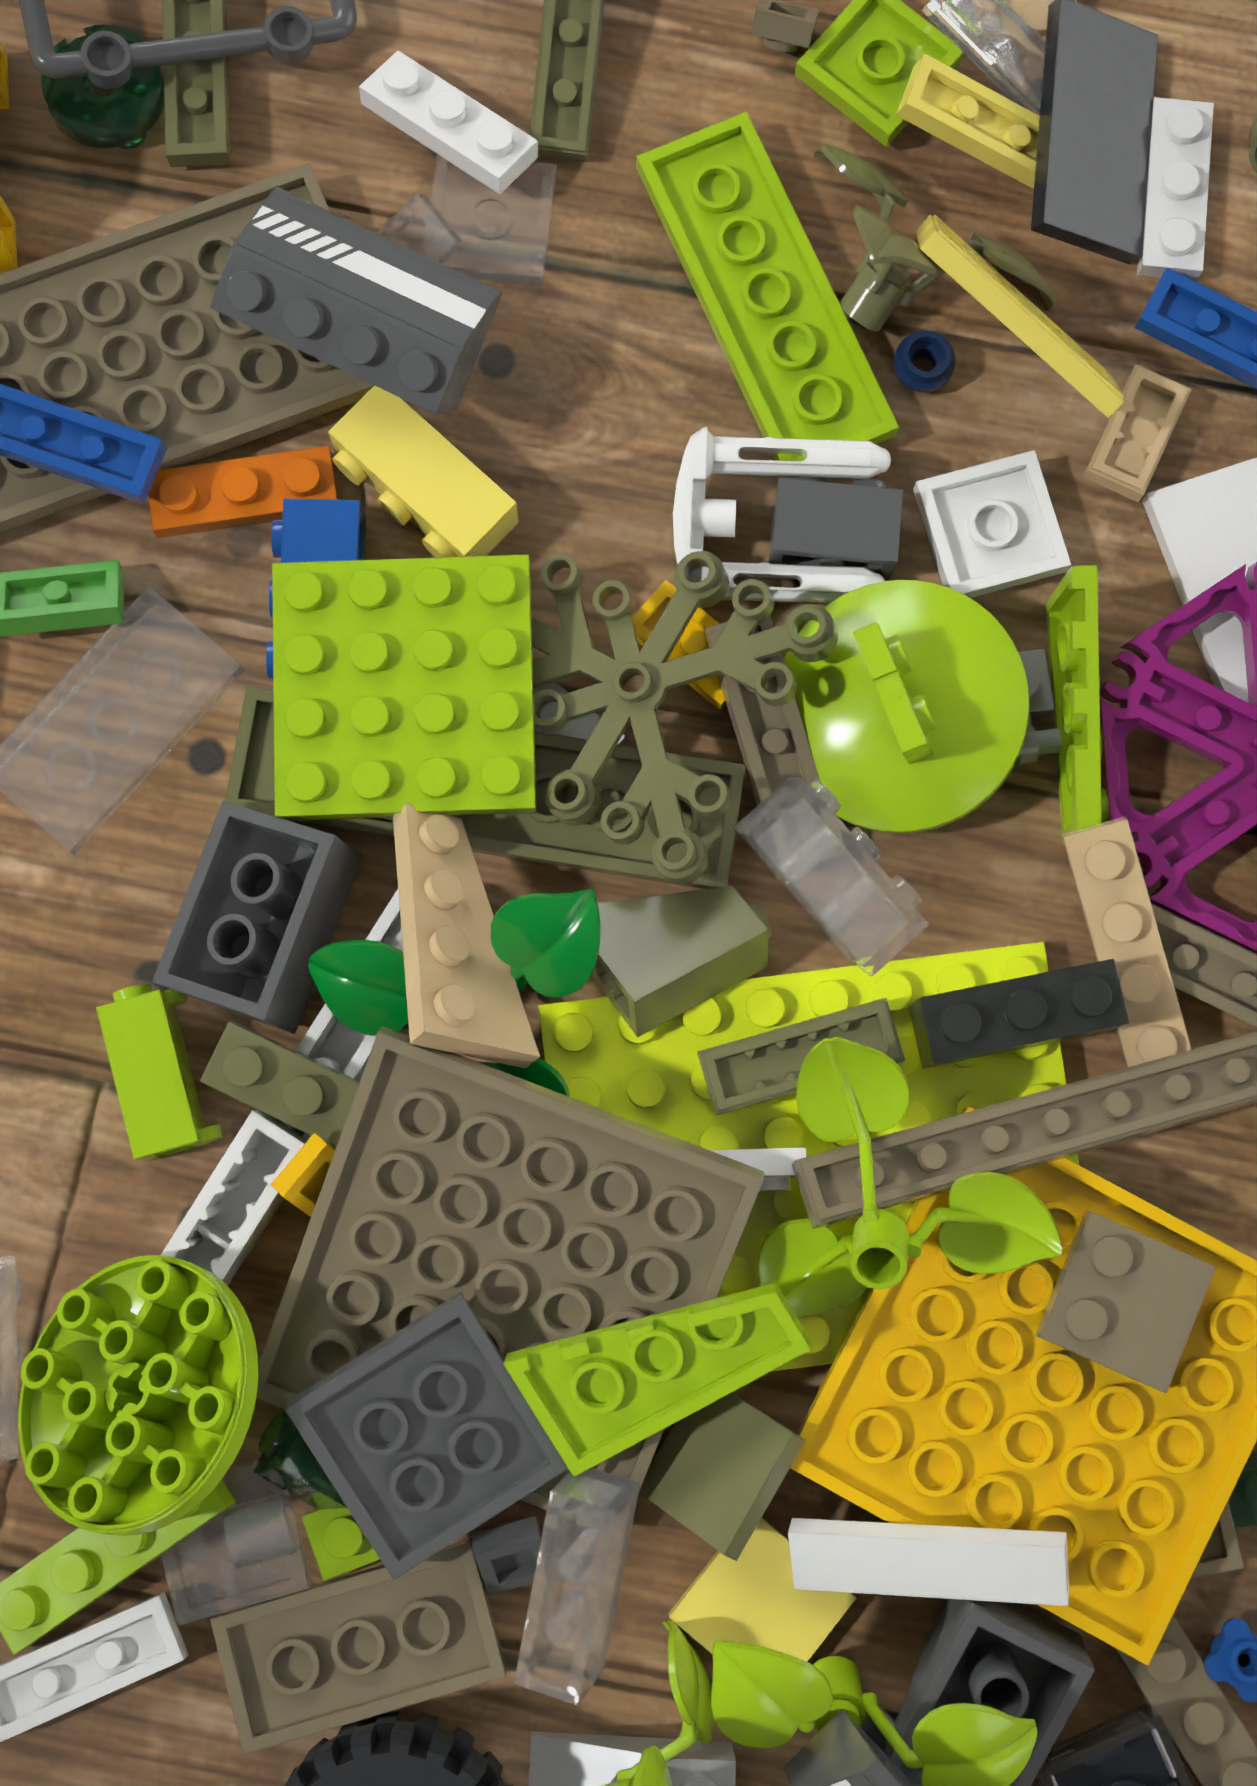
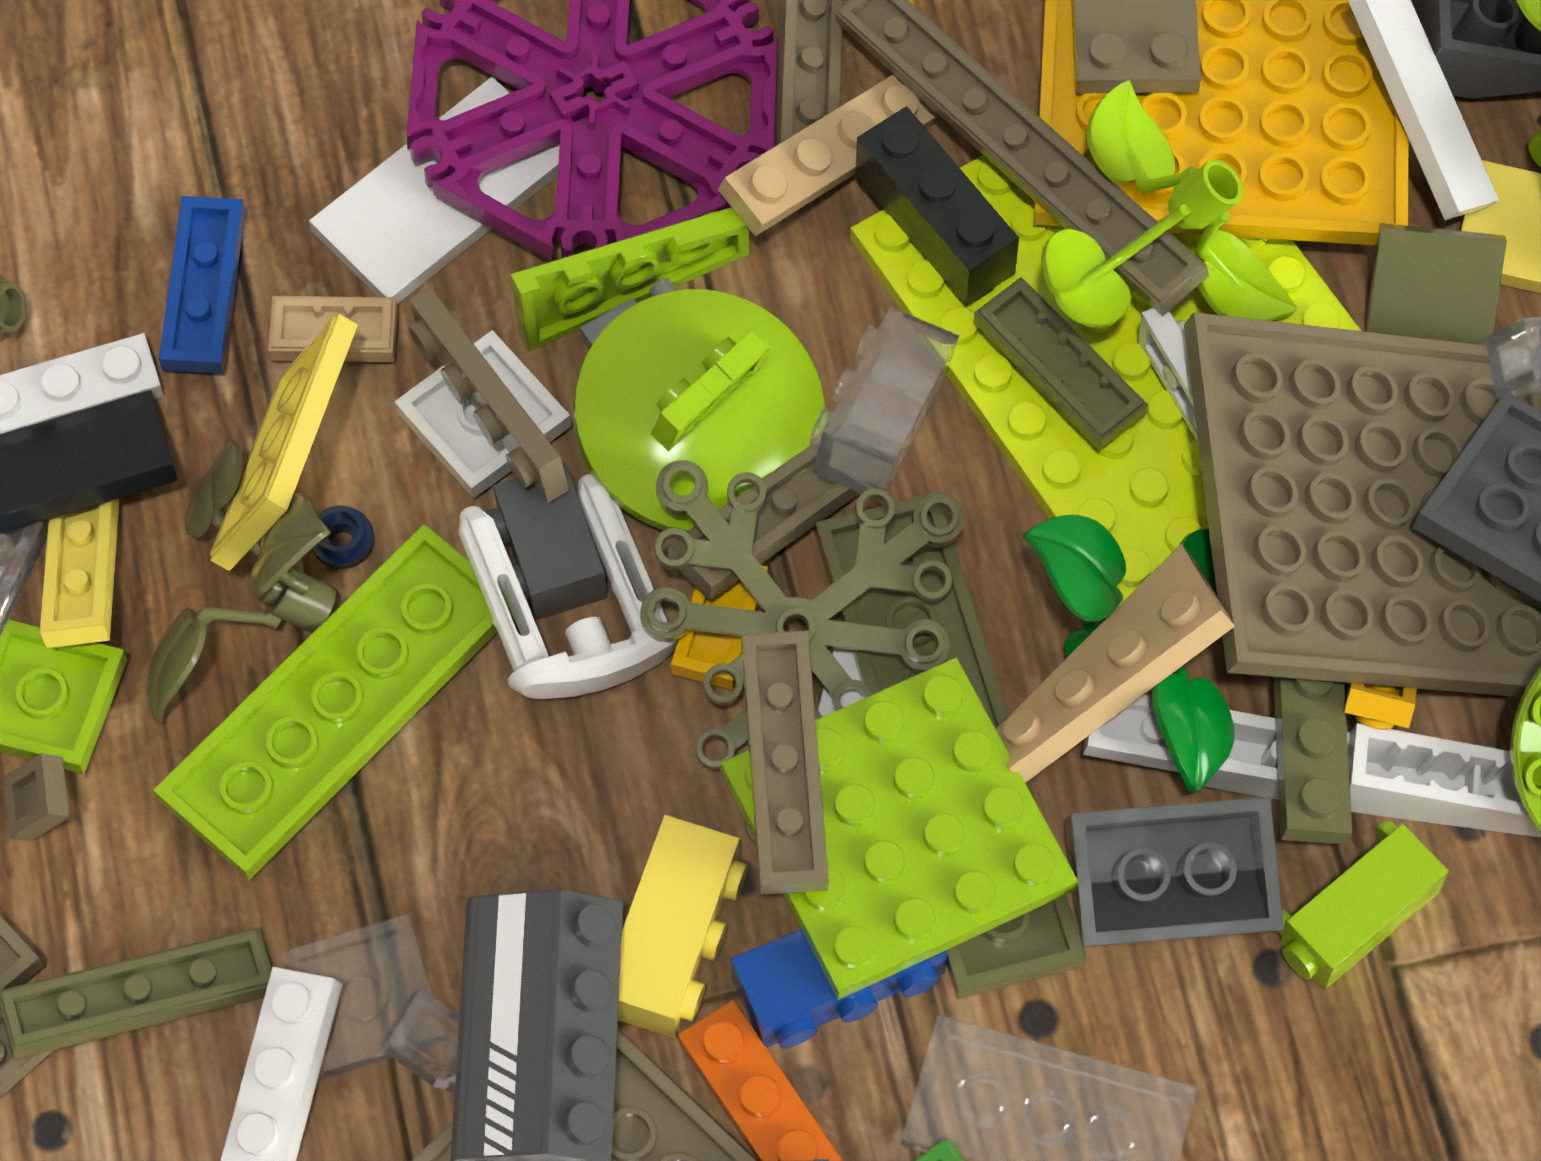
camera: 110 degrees left, 15 degrees down
lime wing [503,1283,811,1477] -> none
olive slope [591,886,772,1038] -> none
none -> dark tan plate [408,287,569,503]
none -> dark tan plate [741,631,829,895]

